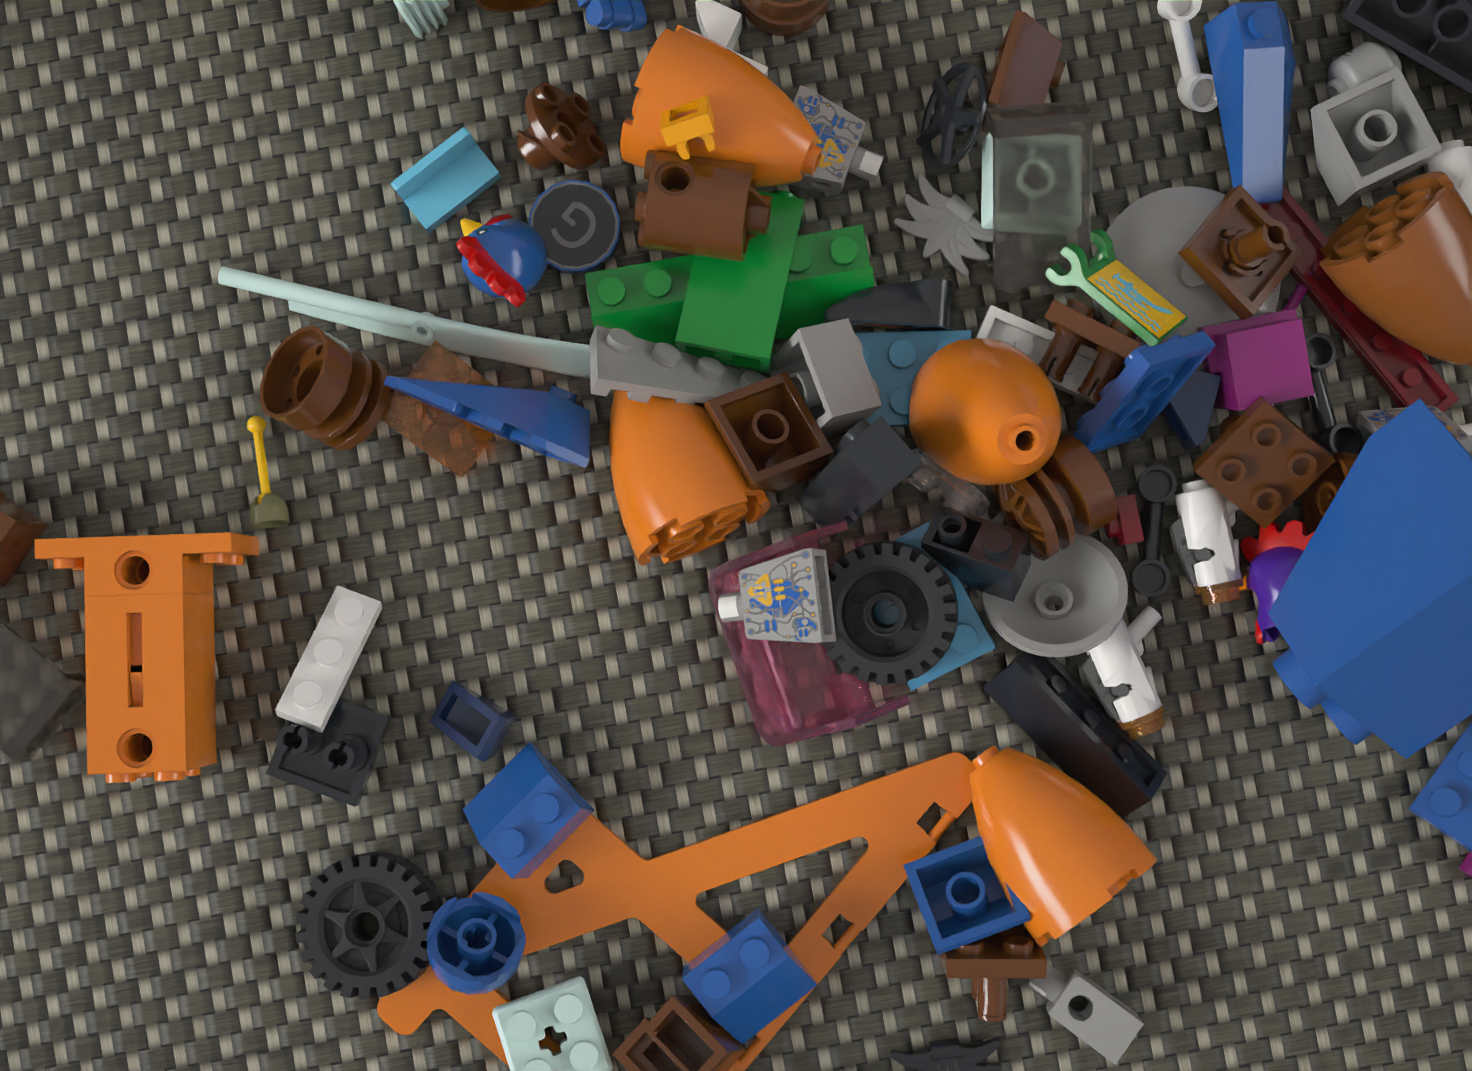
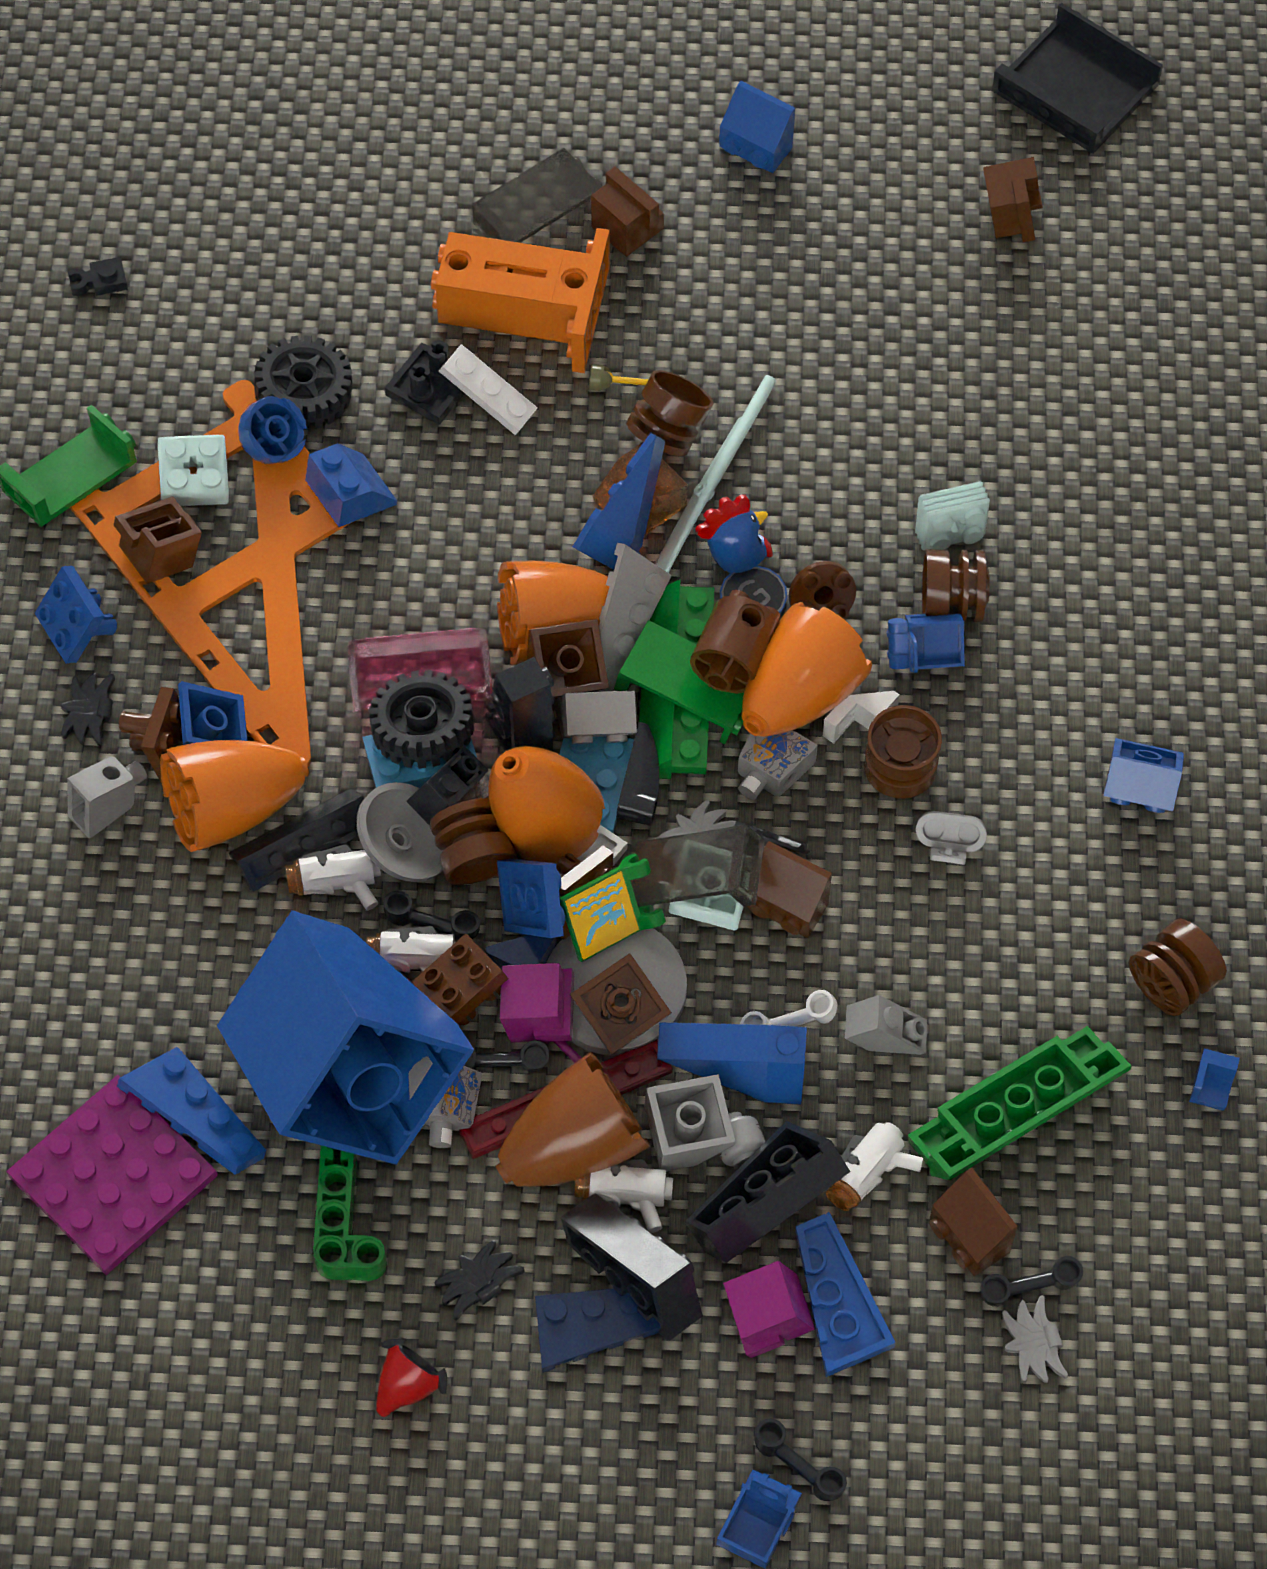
camera: 100 degrees right, 25 degrees down
medium azure panel [391,127,502,234] -> none
dark blue slope [430,681,517,762] -> none
light orange tile [660,94,715,160] -> none
blue slope [682,908,817,1045] -> none
torso [718,548,836,643] -> none
dark red plate [1104,494,1144,547] -> none

